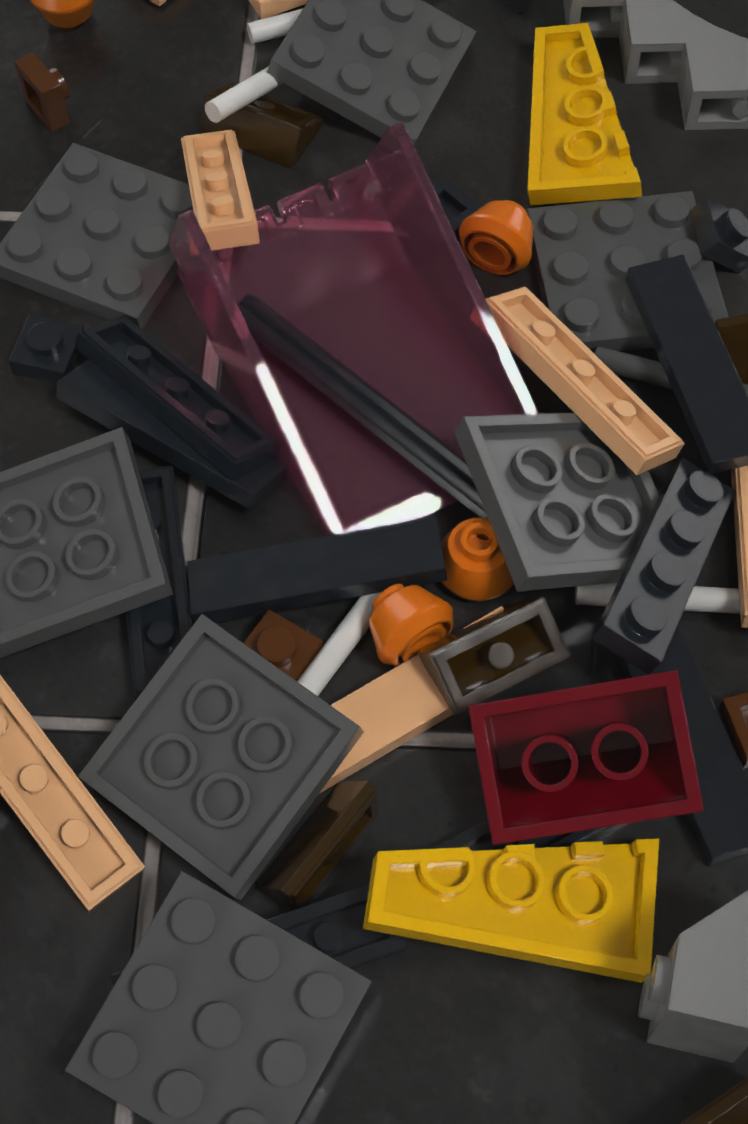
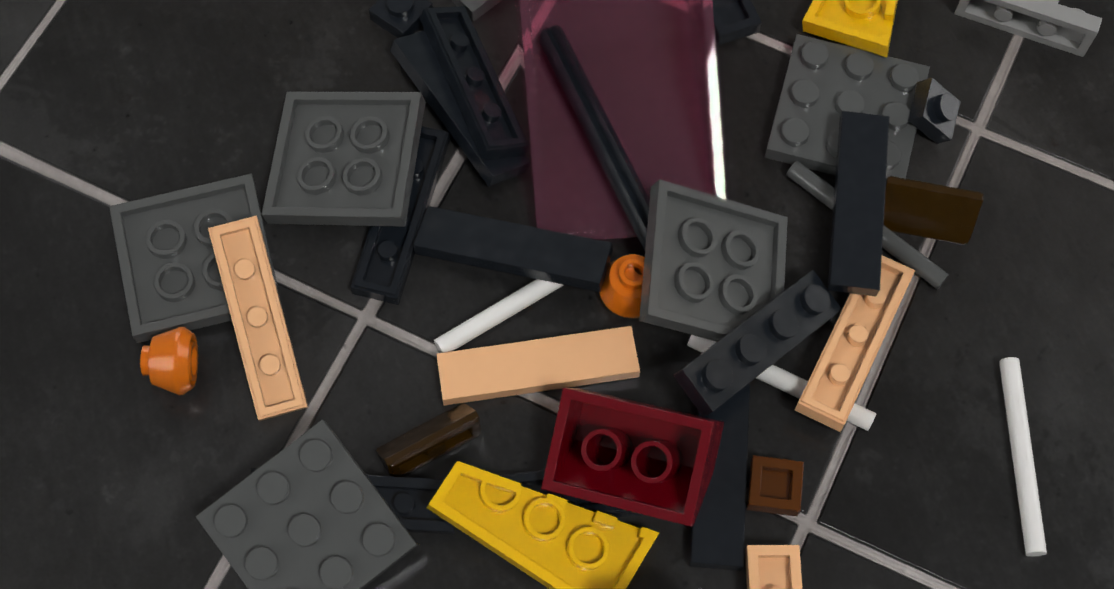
camera: 20 degrees right, 5 degrees up
dark grey plate [78,614,364,901] -> none
reddish brown plate [244,609,323,681] -> none
orange cone [369,584,453,667] -> none
dark brown slope [418,597,570,714] -> none
orange cone [459,200,534,275] -> none
light nougat tile [477,287,685,475] -> none

